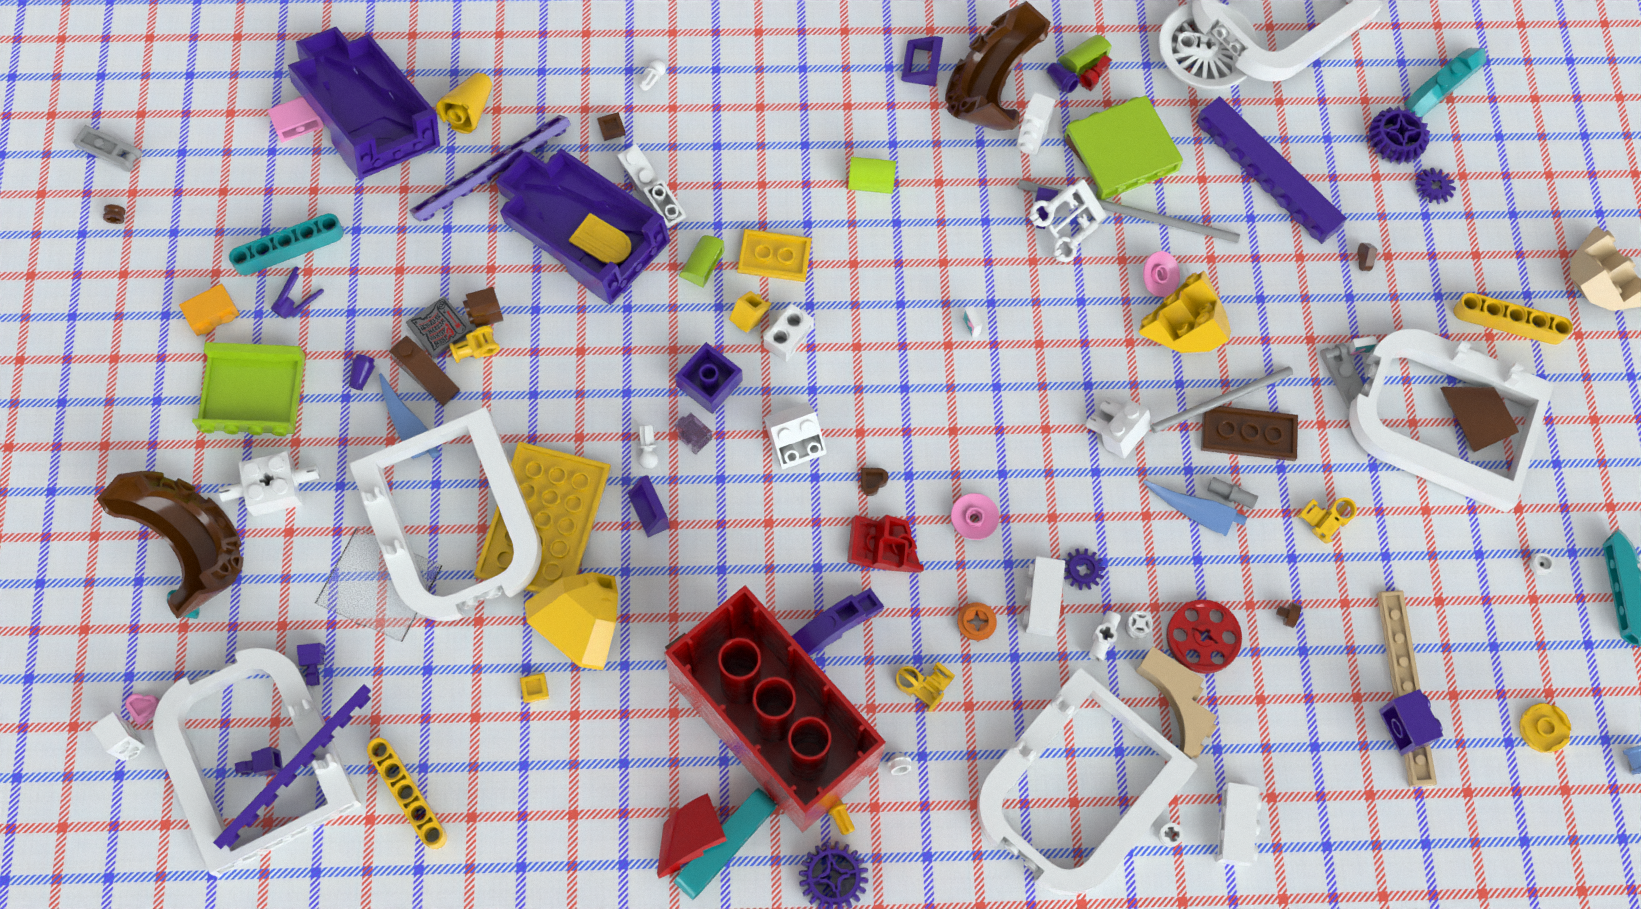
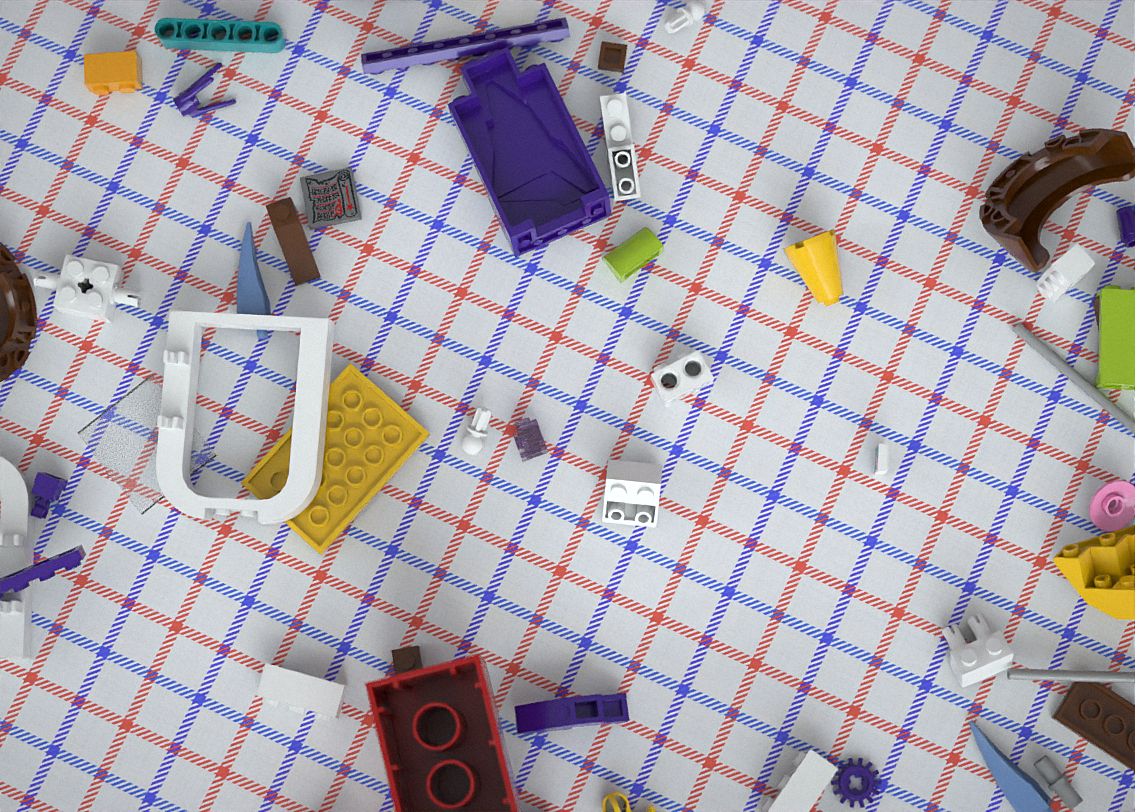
camera: 35 degrees right, 10 degrees up
lime panel [192,342,306,437] -> none
dark purple cone [349,354,376,391] -> none
yellow beam [367,738,447,849] -> none
yellow connector [449,326,500,363] -> none
reddish brown brick [463,287,504,328] -> none
yellow tile [520,673,549,704] -> none
yellow brick [524,572,618,670] -> none
yellow window [568,213,631,265] -> none
dark purple tile [628,475,670,538] -> none
dark purple brick [675,342,743,414] -> none
yellow brick [729,291,772,333] -> none
yellow tile [737,229,812,282] -> none
red slope [847,515,924,573] -> none
lime brick [848,157,896,194] -> none
reddish brown tile [861,468,889,497] -> none
dark purple tile [901,36,943,87] -> none
bright pink dish [951,493,999,540] -> none
orange gear [957,602,997,642] -> none
white piece [1029,179,1107,262] -> none
dark purple piece [1034,187,1058,229] -> none
none -> white brick [256,663,348,722]
none -> yellow cone [783,229,844,307]

